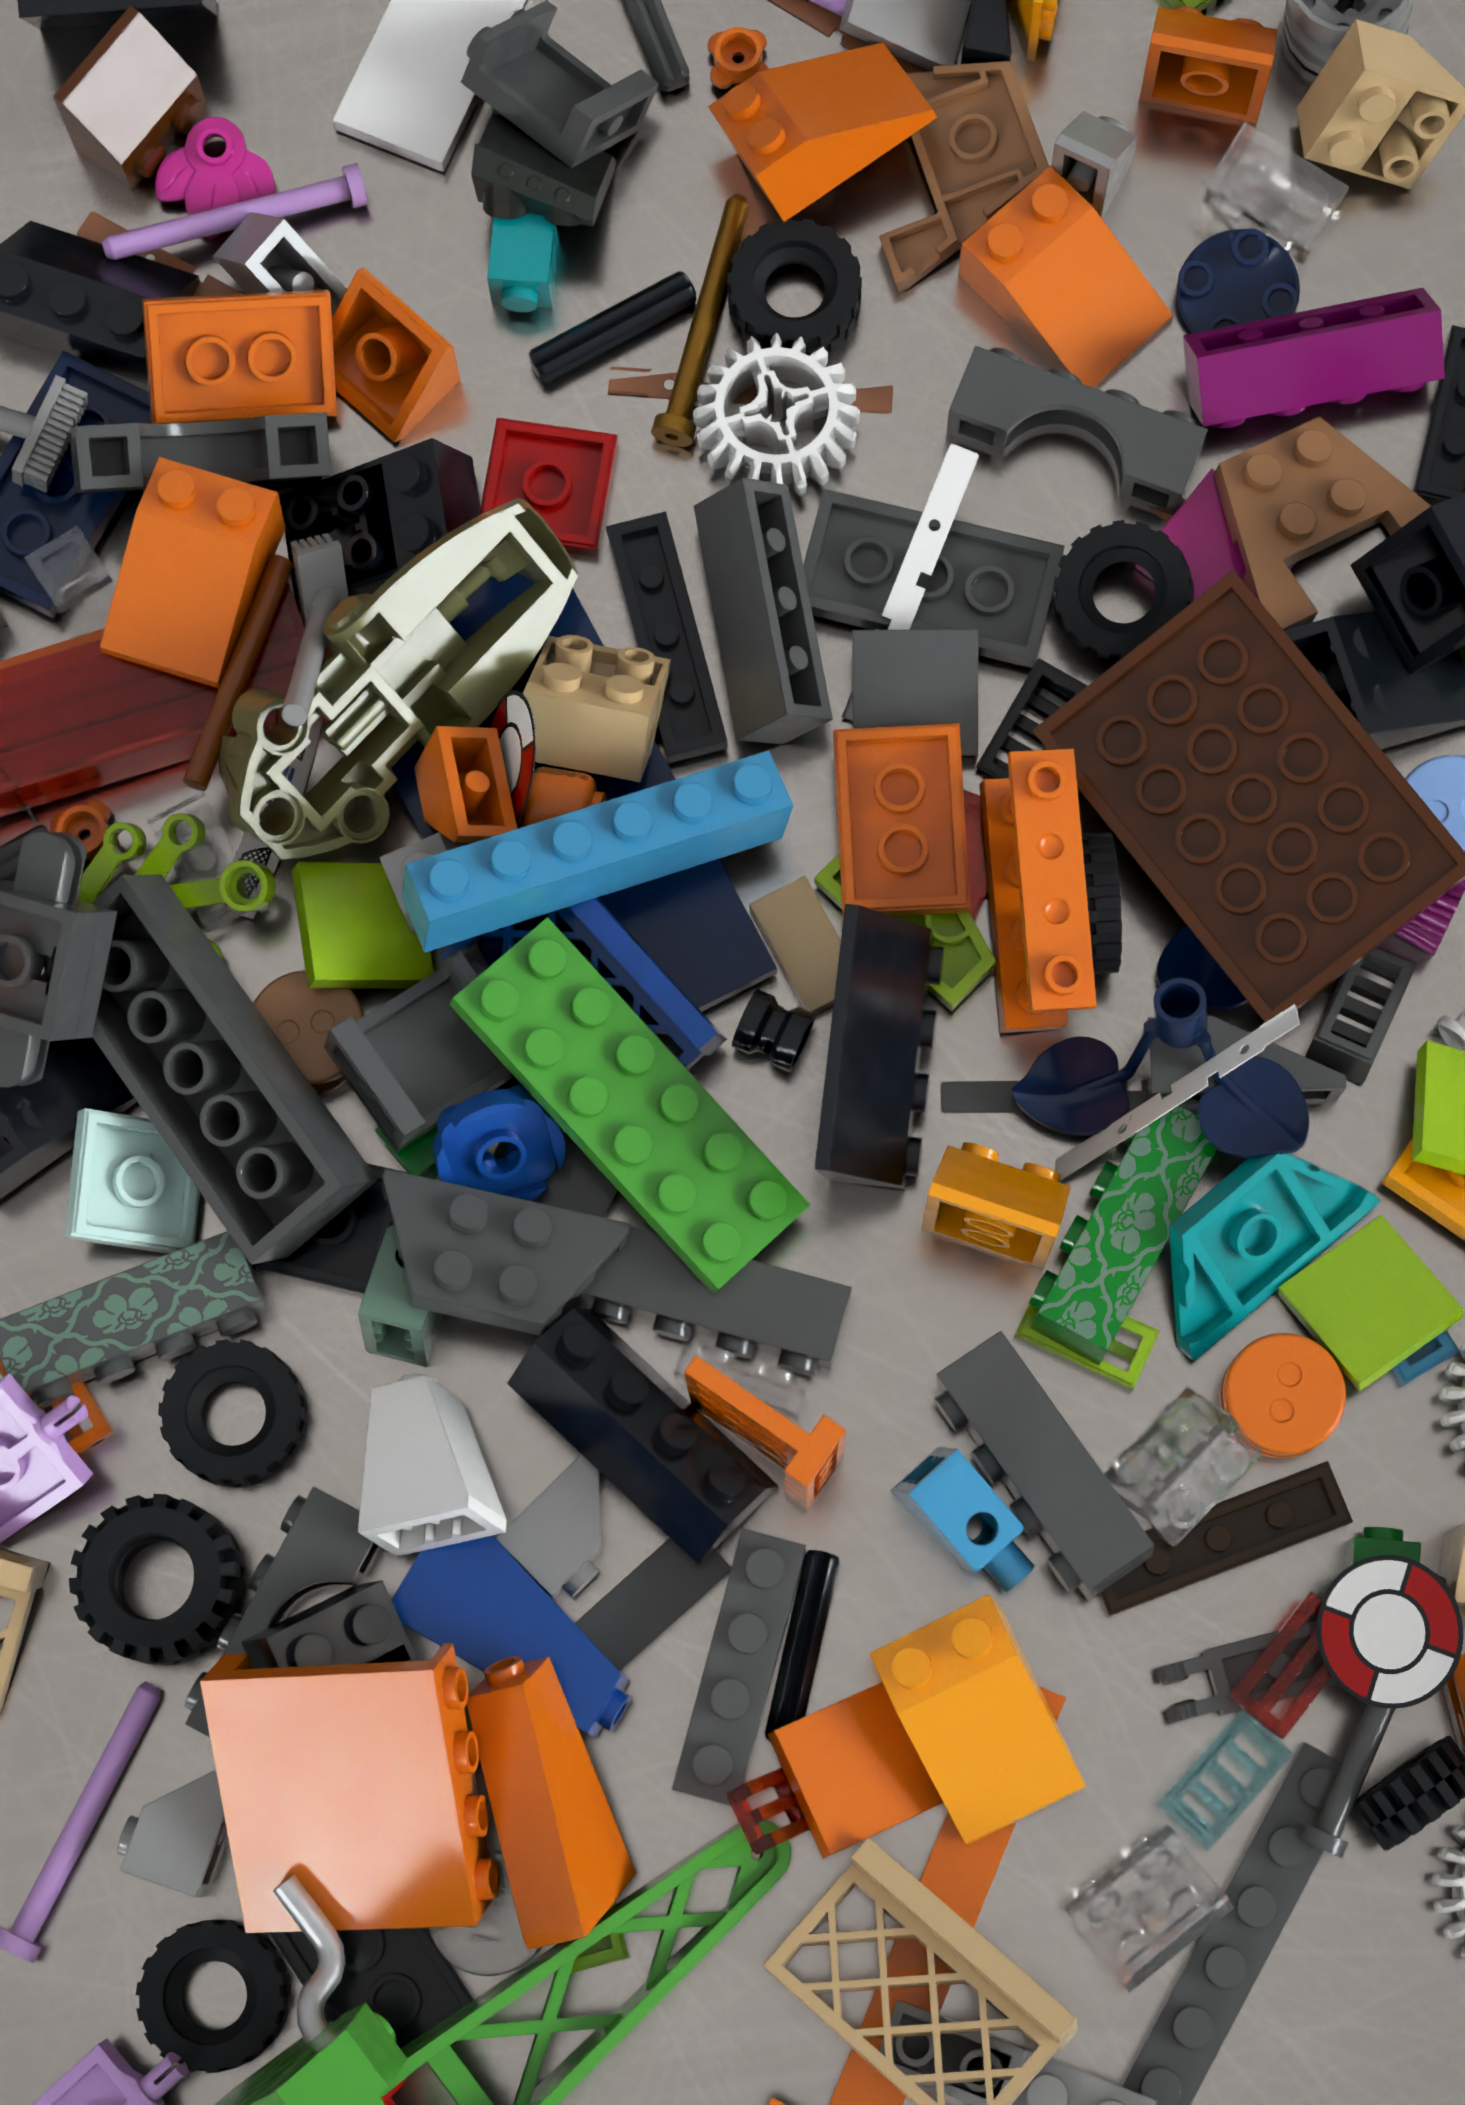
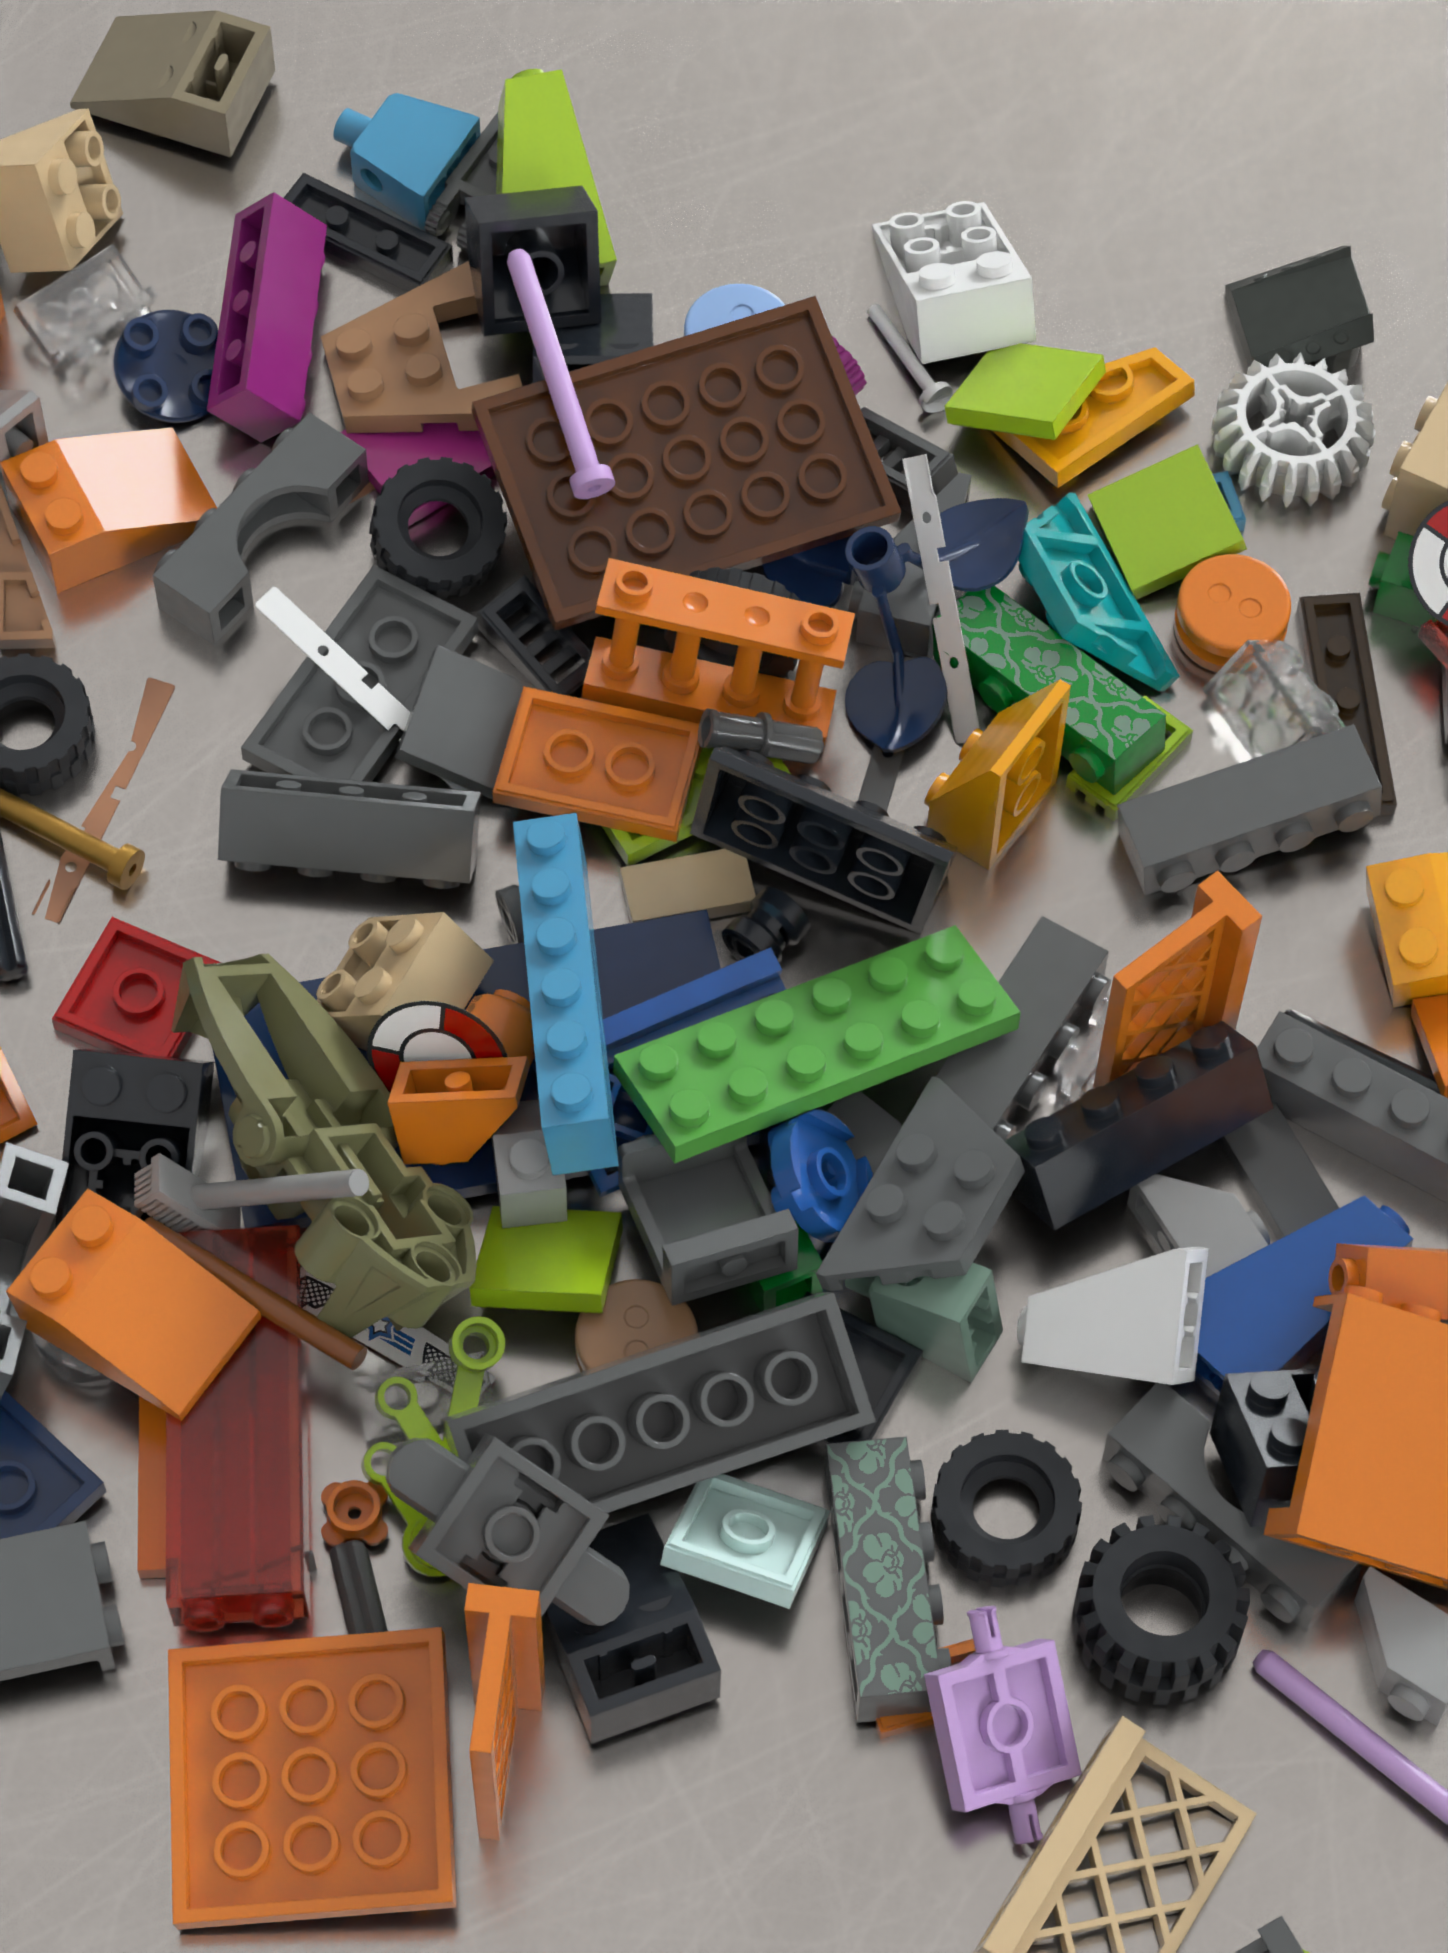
camera: 80 degrees left, 15 degrees down
clear tile [24,525,113,614] -> none
black plate [606,511,728,763] -> none
white gear [693,332,860,497] -> none
dark azure torso [890,1447,1035,1592] -> none
none -> lavender bar [507,249,615,499]
none -> dark grey axle [698,708,824,764]

